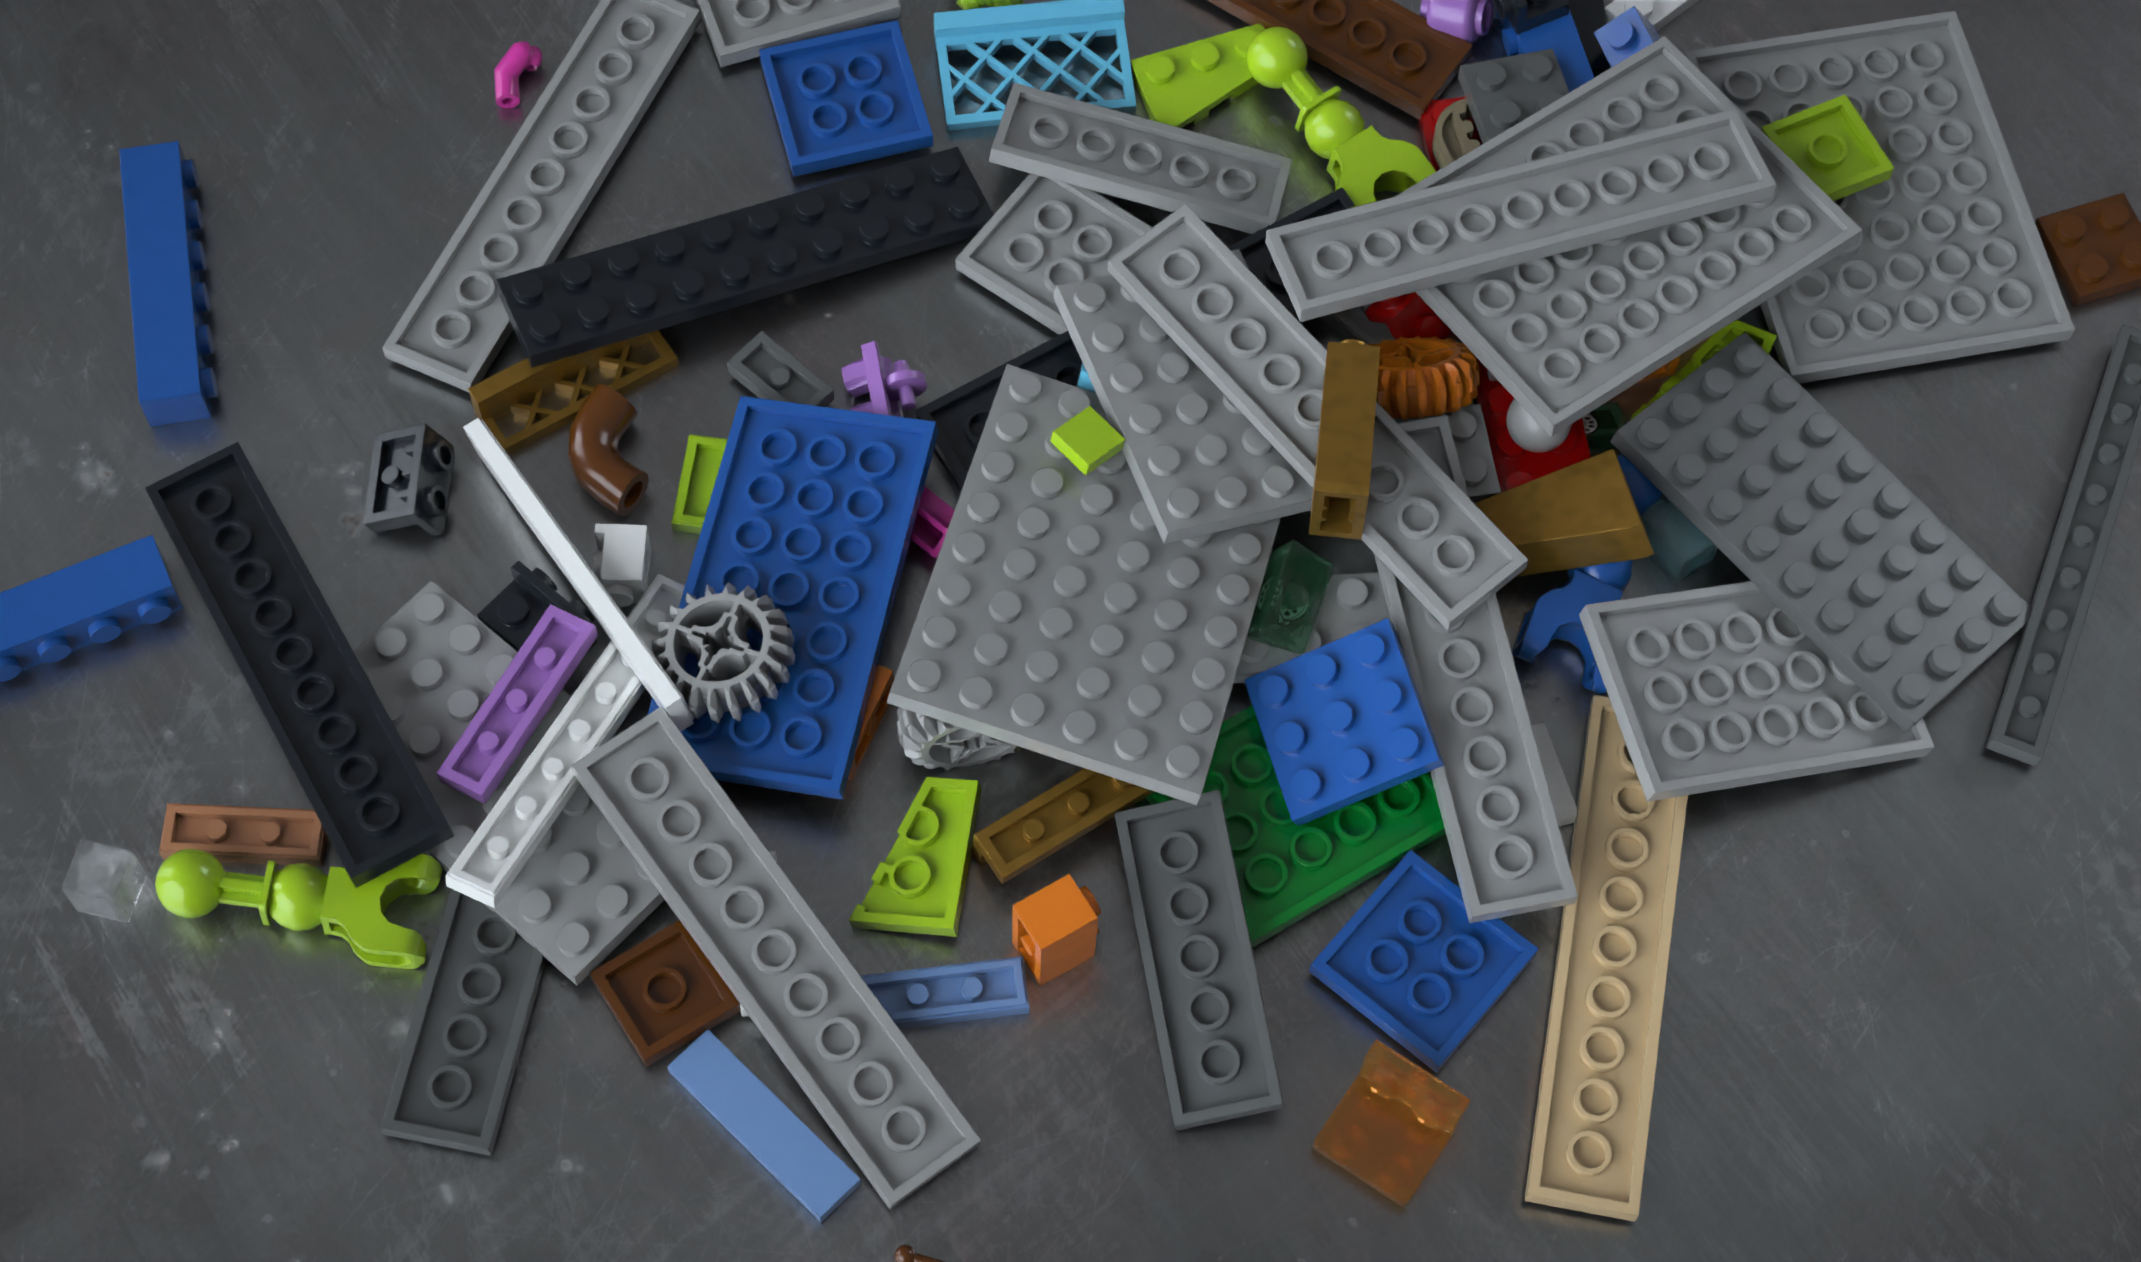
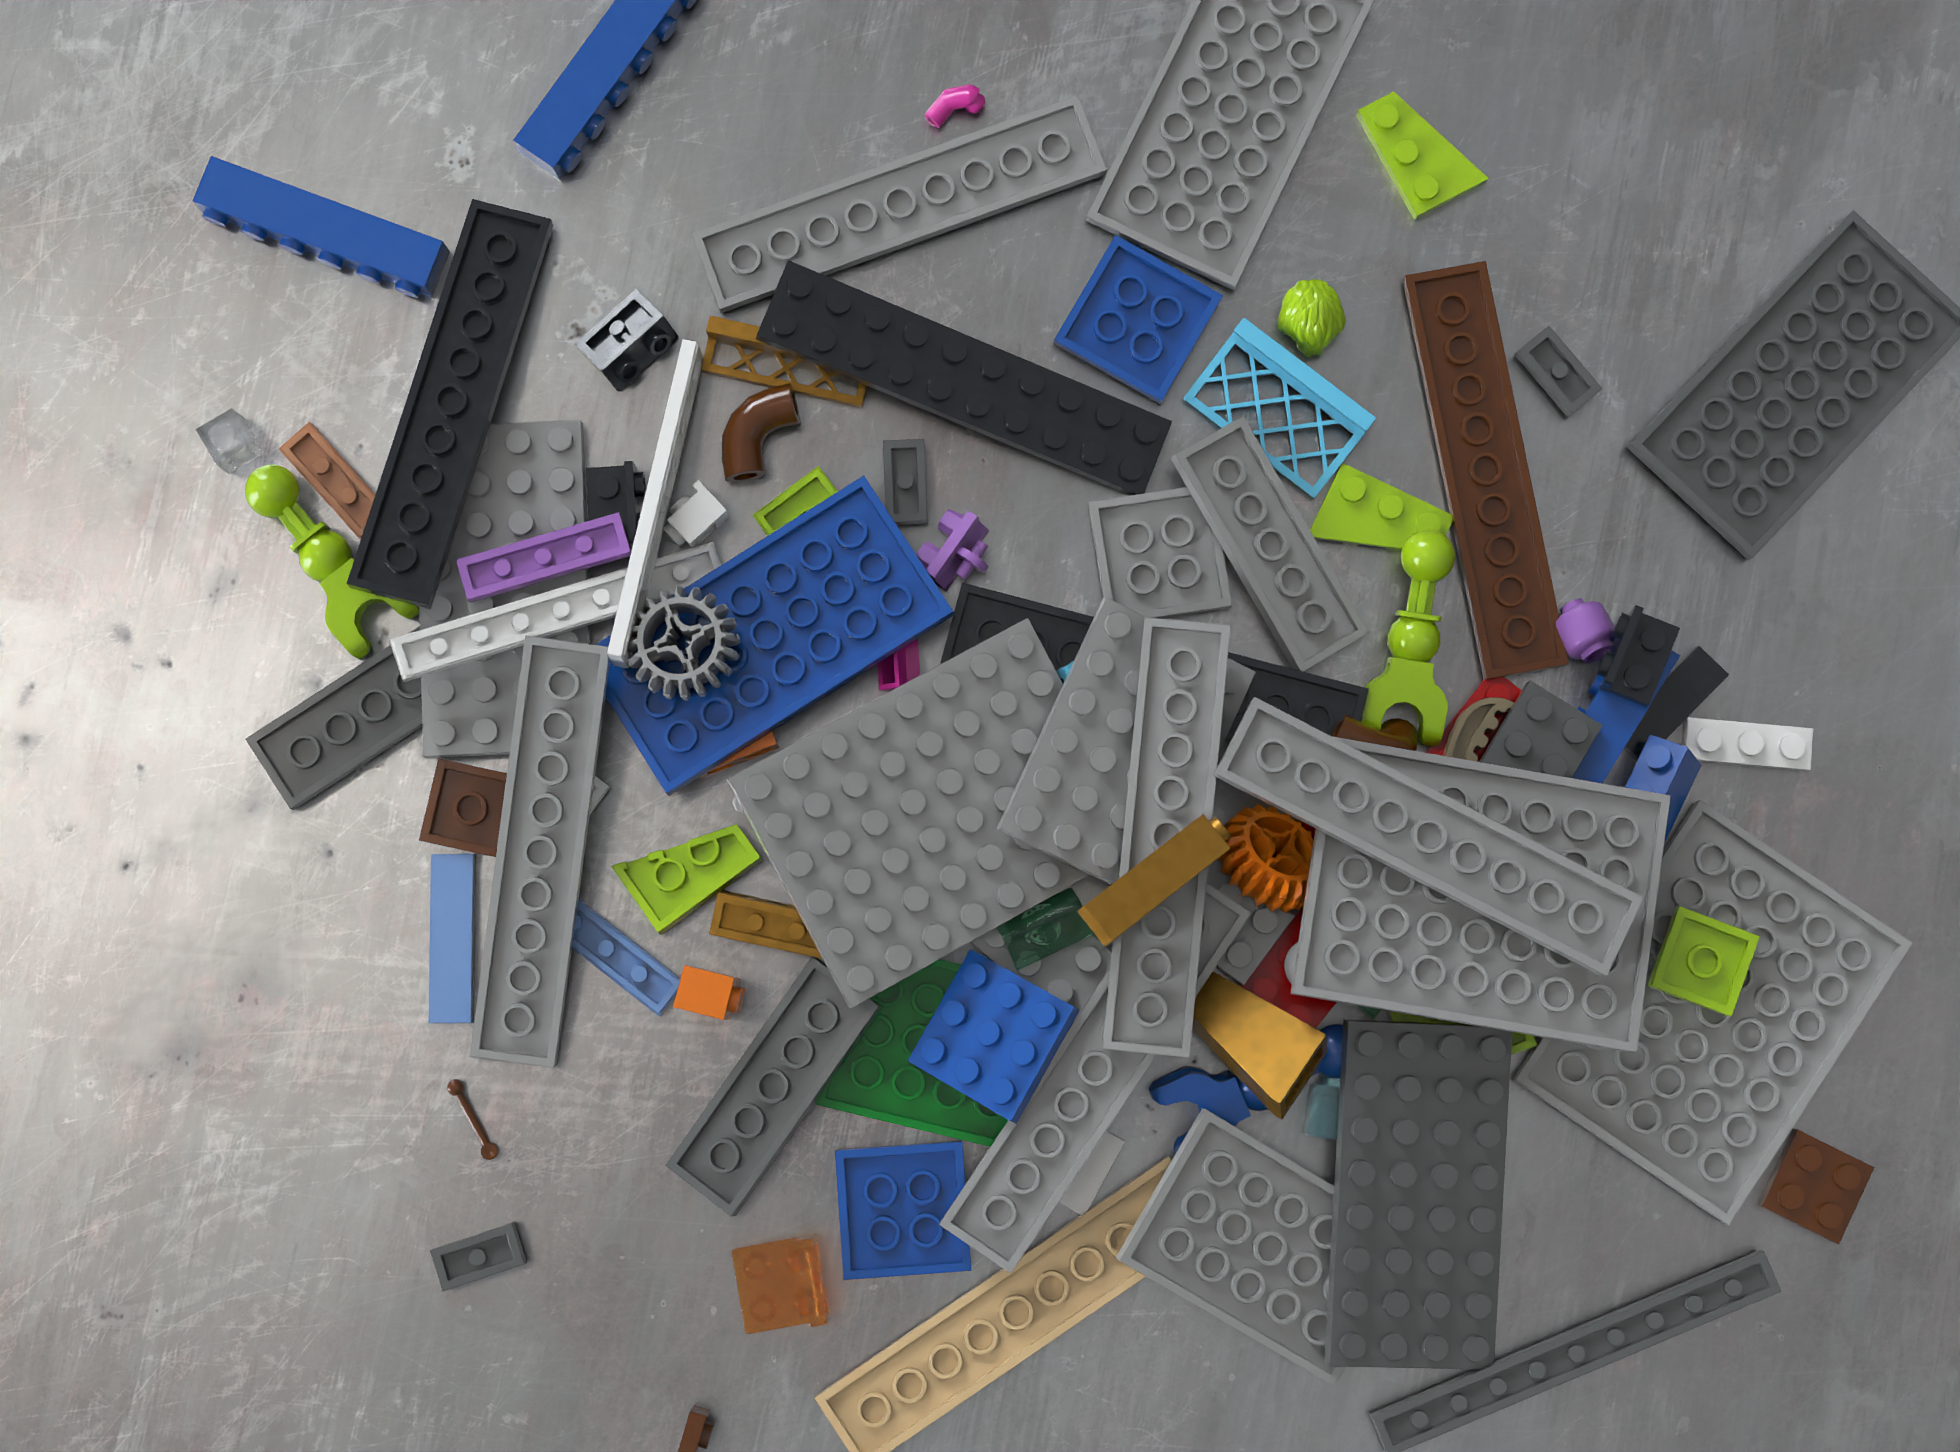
camera: 45 degrees right, 20 degrees up
lime tile [1050,406,1125,475] -> none

